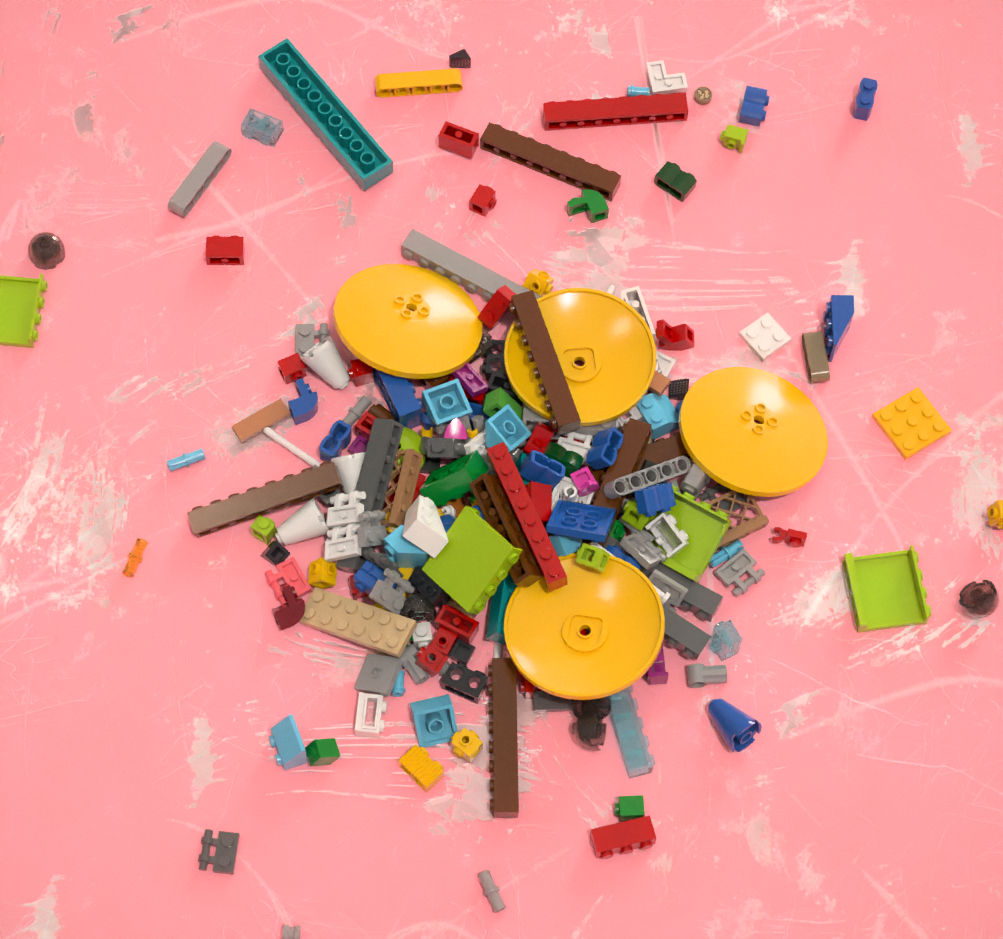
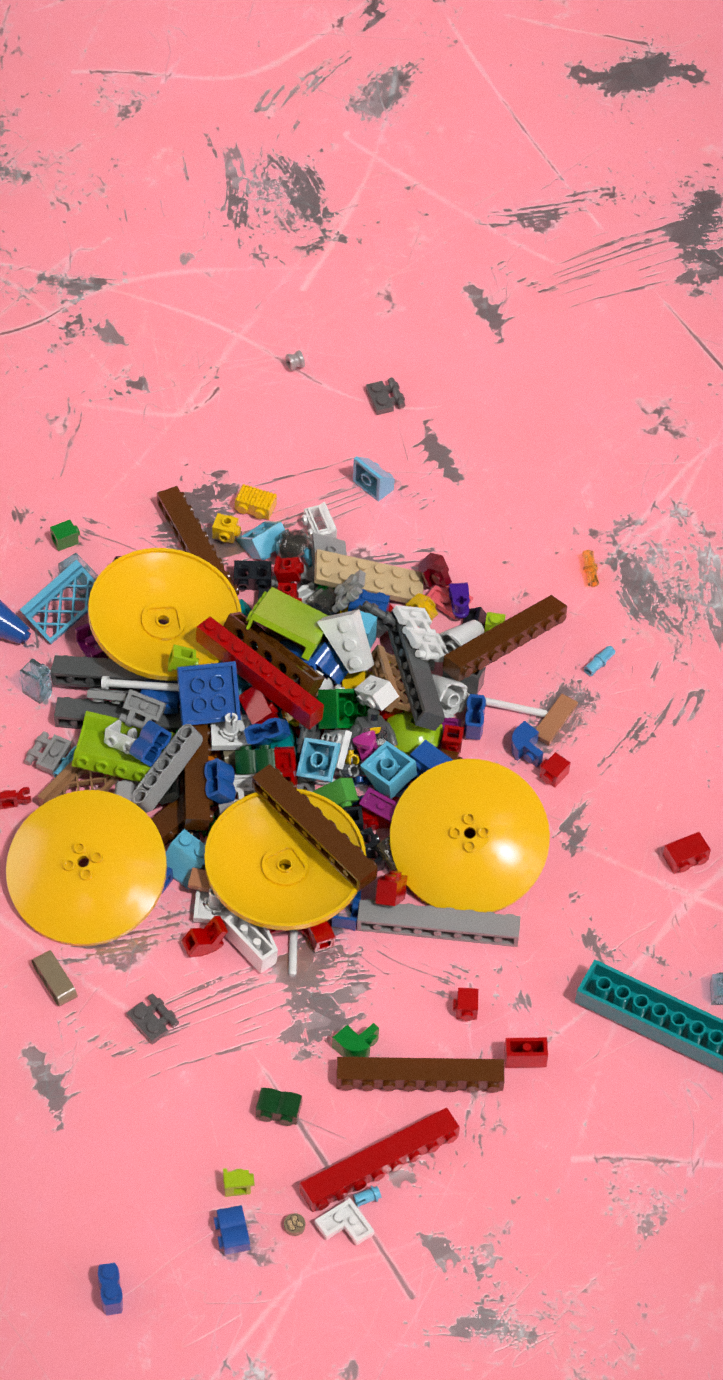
camera: 155 degrees right, 10 degrees down
light grey plate [295,323,329,357] -> none
white cone [301,336,350,390] -> none
green brick [305,738,340,766] -> none
light grey pin [342,395,372,427] -> none
light grey plate [357,510,387,547] -> none
yellow beam [374,69,463,98] -> none
slope [449,49,471,68] -> none
light grey pin [477,870,506,913] -> none
yellow brick [523,269,554,297] -> none
dark pink tile [570,466,600,497] -> none
red brick [590,815,657,859] -> none
black slope [668,378,689,400] -> none
light grey piece [687,663,727,688] -> none
white plate [739,312,792,362] -> none
blue slope [823,295,854,362] -> none
none -> medium azure fence [20,560,95,644]
none -> dark grey plate [126,993,179,1045]
none -> clear smoke cylinder [275,529,313,558]
none -> white brick [354,675,399,711]
none -> dark purple piece [449,582,470,618]

